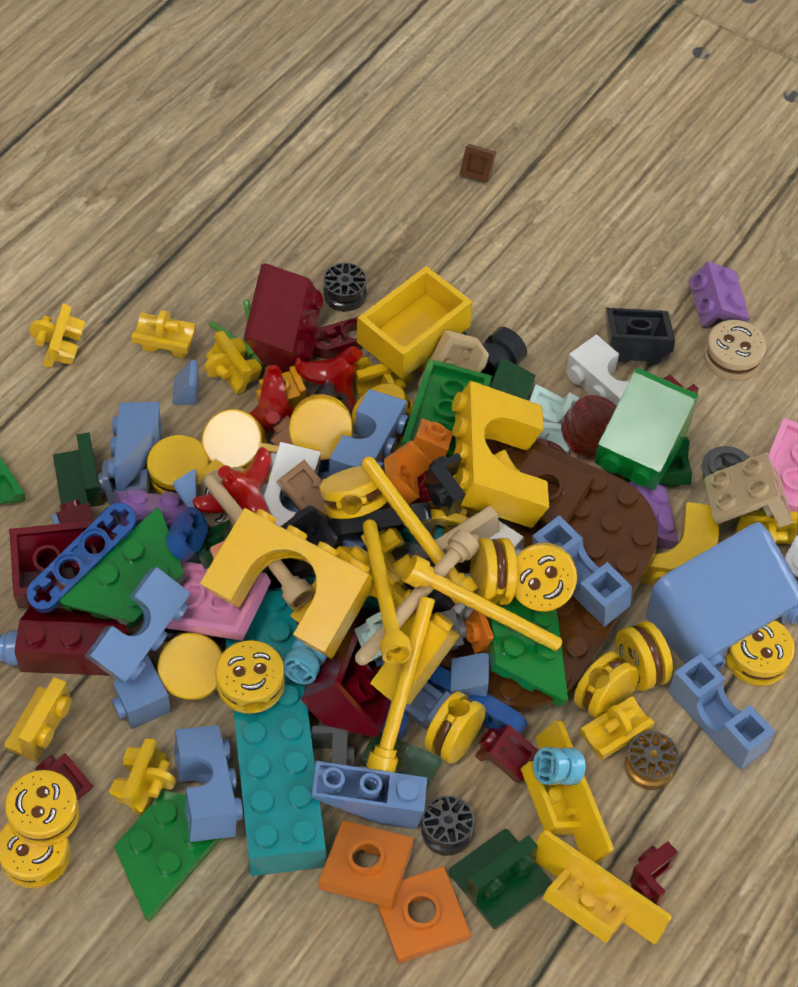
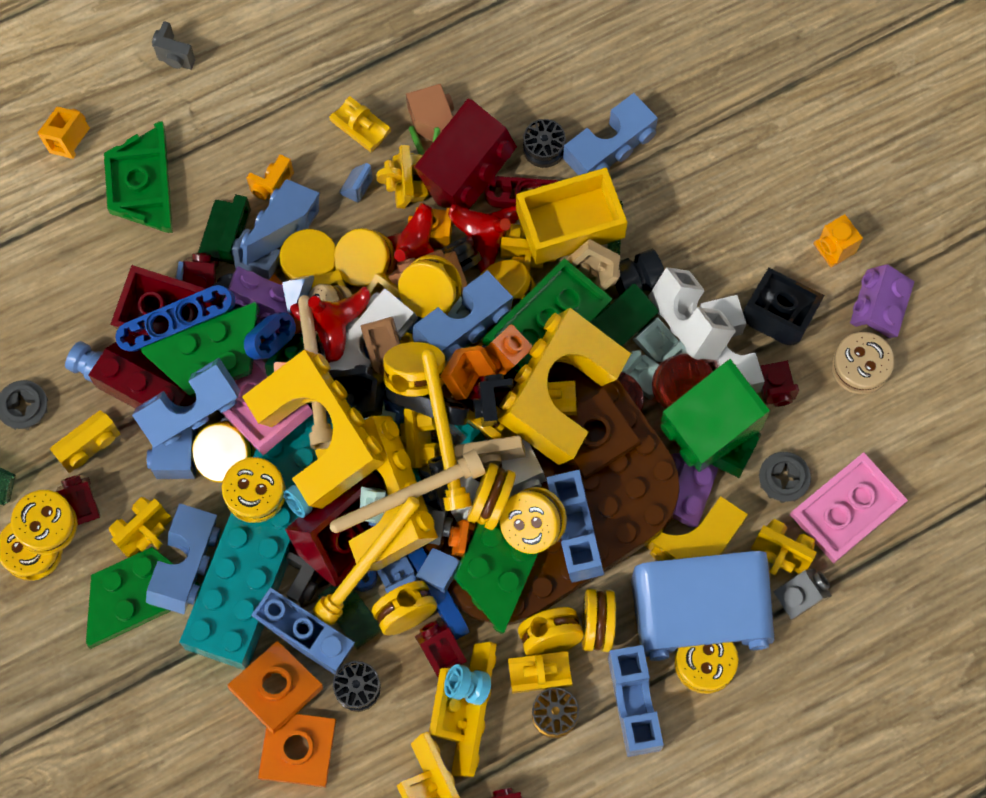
camera: 30 degrees right, 15 degrees up
yellow hips [29,303,86,368] -> none
yellow piece [363,519,412,665] -> none
yellow piece [402,555,562,651] -> none
dark green bracket [449,829,552,929] -> none
reddish brown tile [459,144,497,182] -> none
tan bracket [704,452,793,528] -> none
none -> light orange bracket [246,154,294,200]
none -> nougat slope [406,83,454,141]
none -> medium blue arch [563,93,658,176]
none -> white arch [648,267,736,360]
none -> light orange brick [813,214,863,268]

